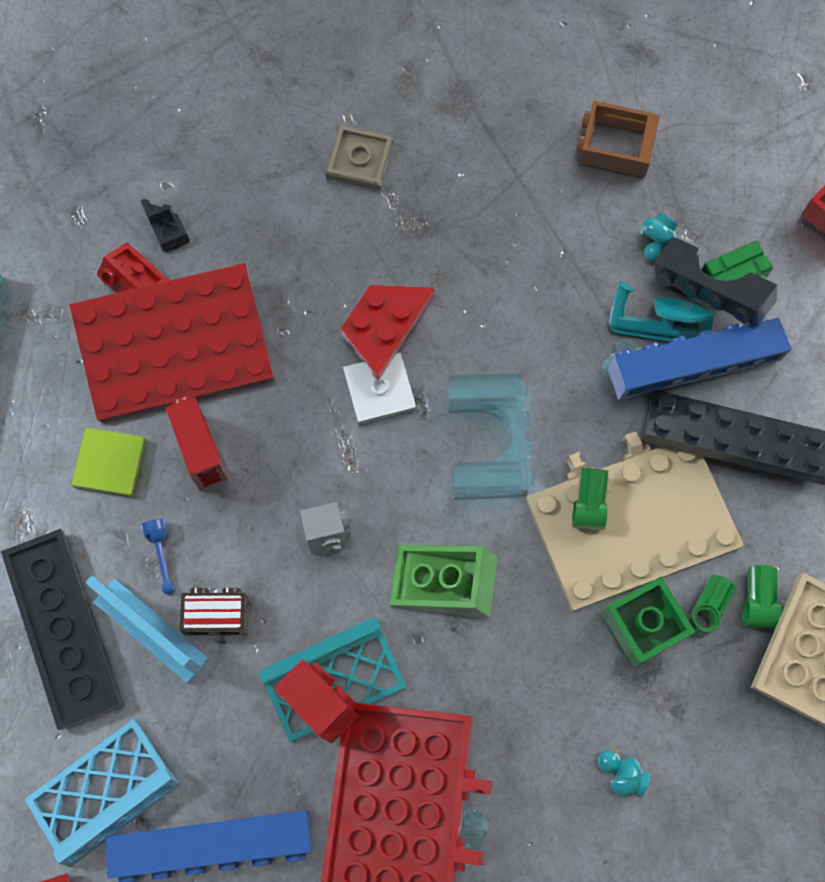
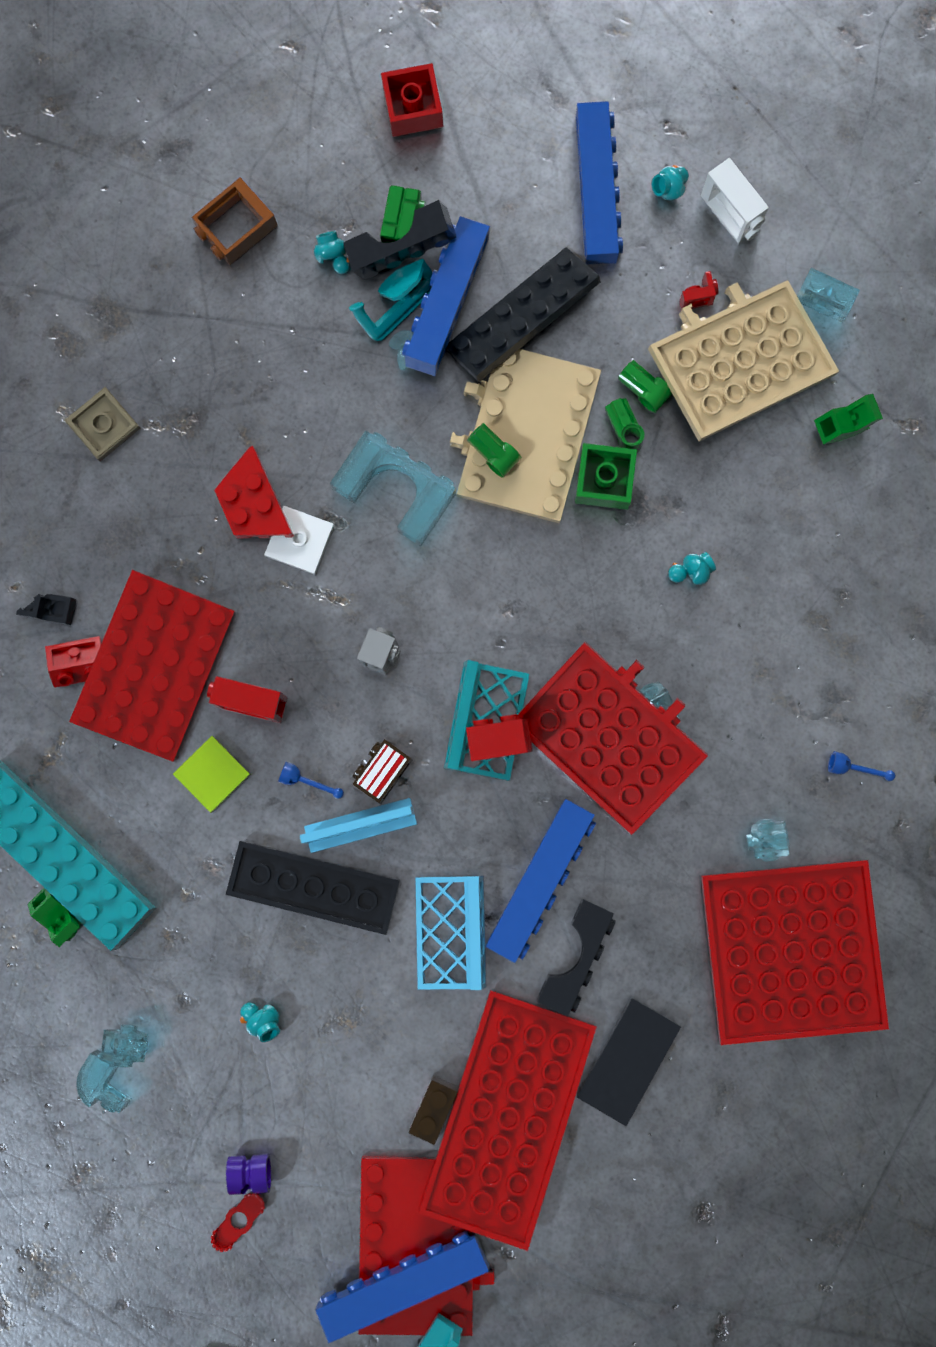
camera: 45 degrees left, 10 degrees up
bright green slope [390,545,498,618] -> none

